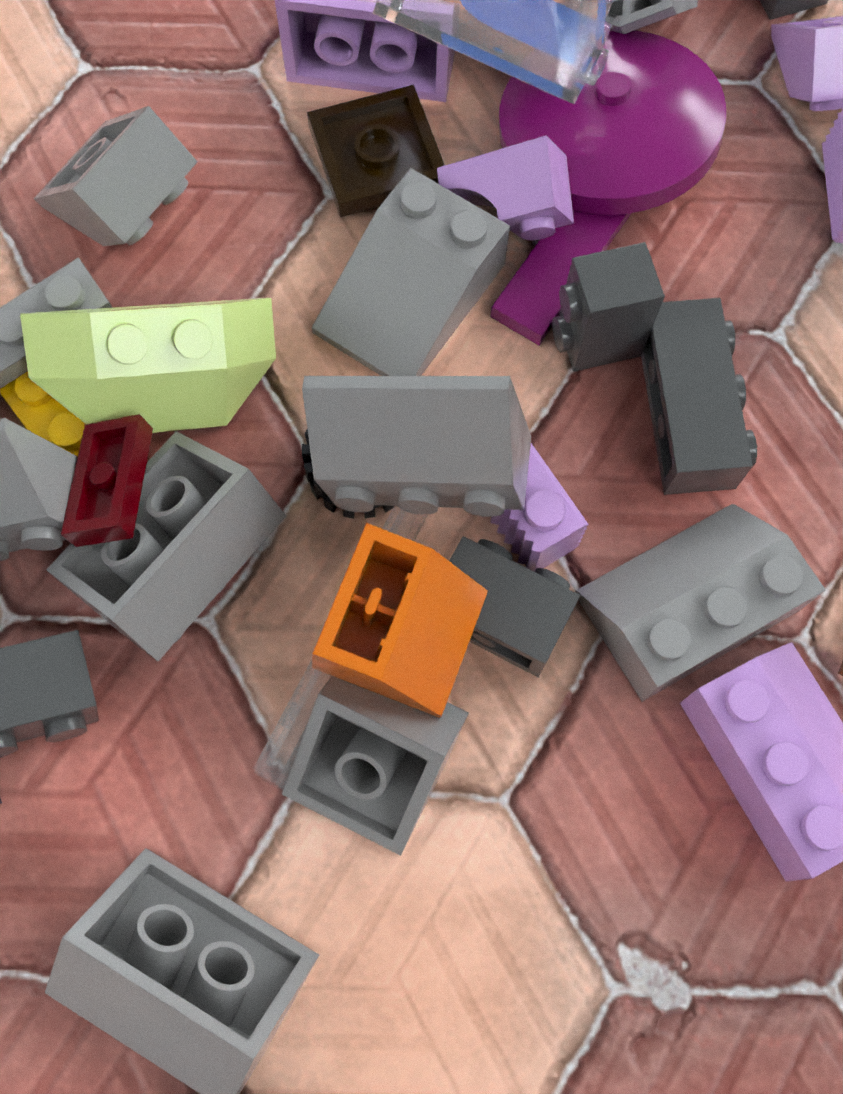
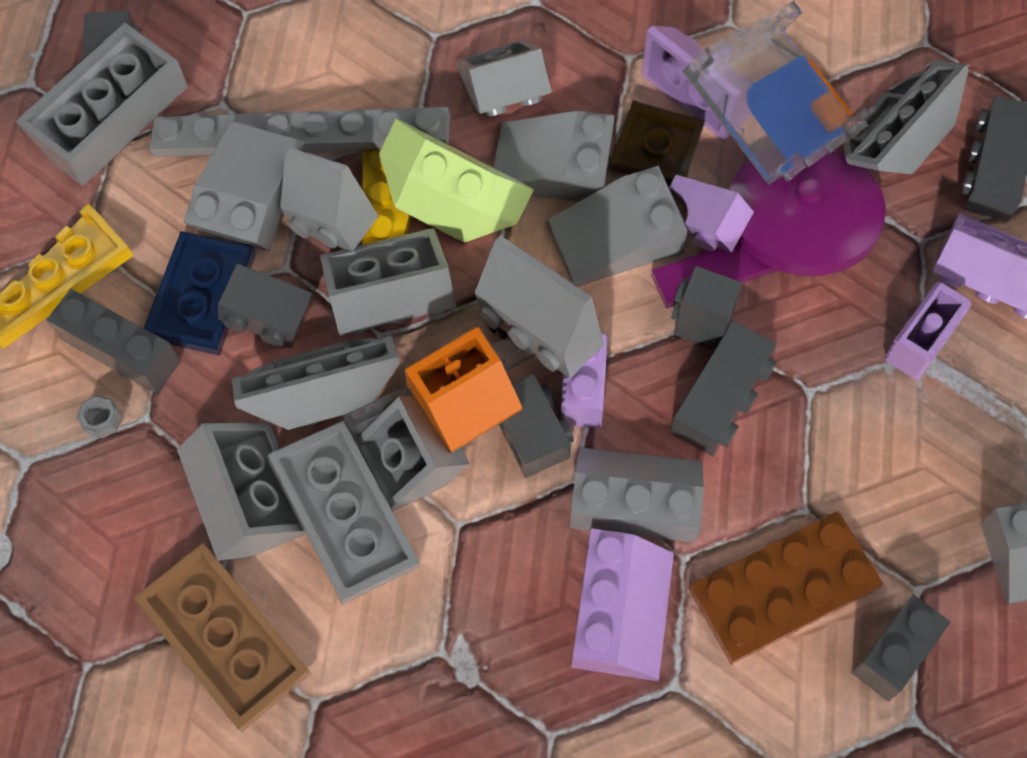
camera: 40 degrees right, 5 degrees down
dark red plate [61,414,153,547] -> none
none -> light grey wedge [232,336,400,430]
none -> light grey plate [267,421,420,605]
none -> light grey slope [494,111,615,202]

